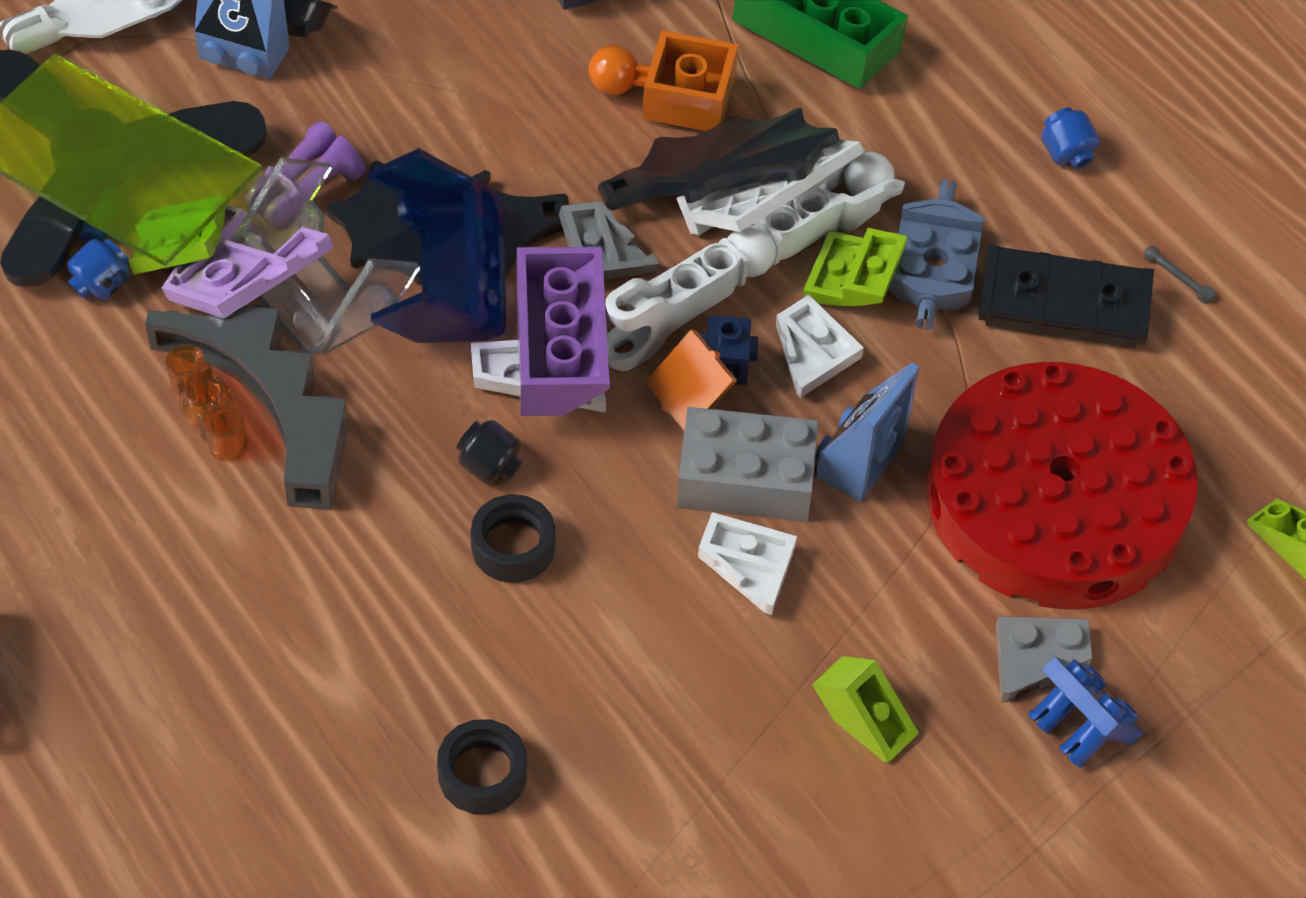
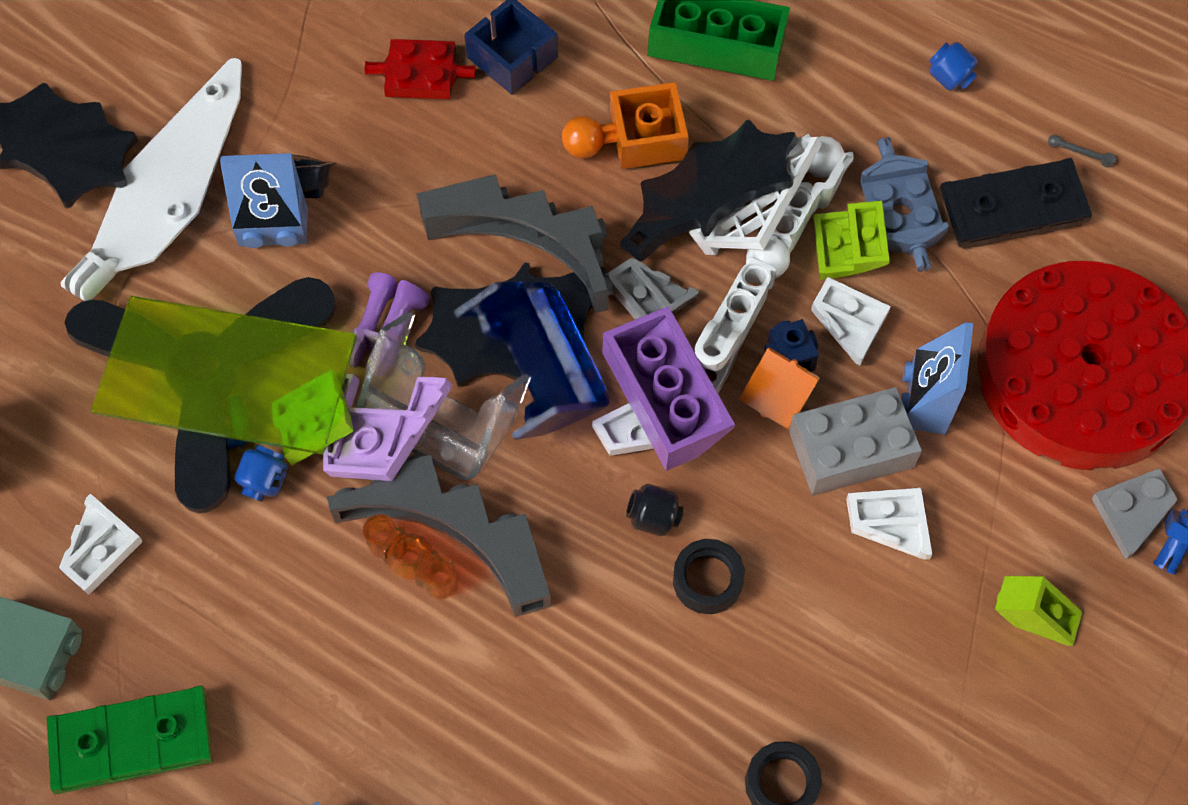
camera: 20 degrees left, 10 degrees up
none -> dark grey arch [416,174,613,313]

